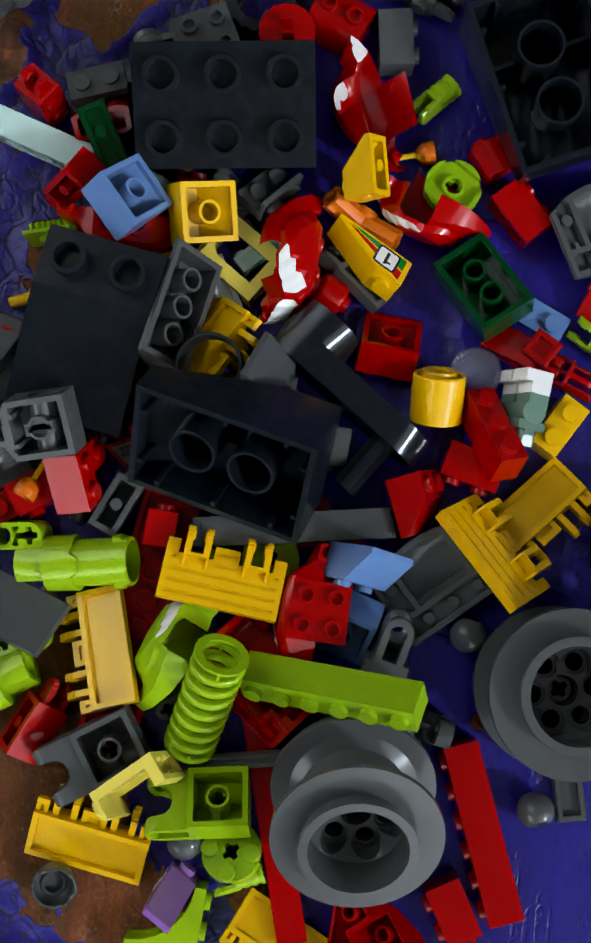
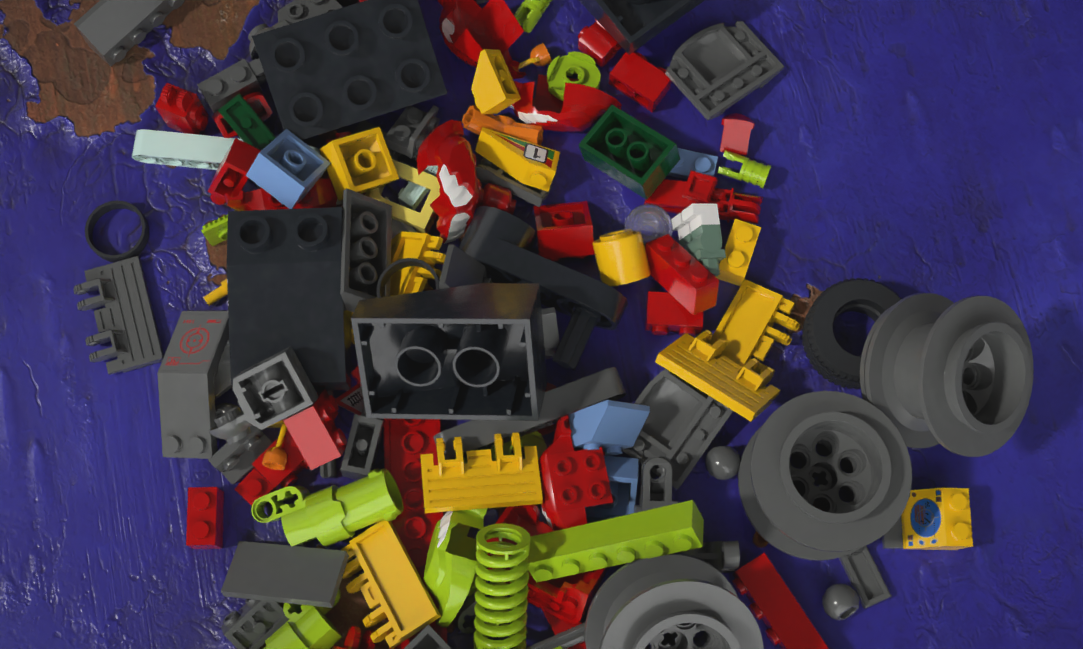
camera: 15 degrees left, 10 degrees down
red brick [142,504,181,548] -> none
red slope [385,469,444,539] -> none

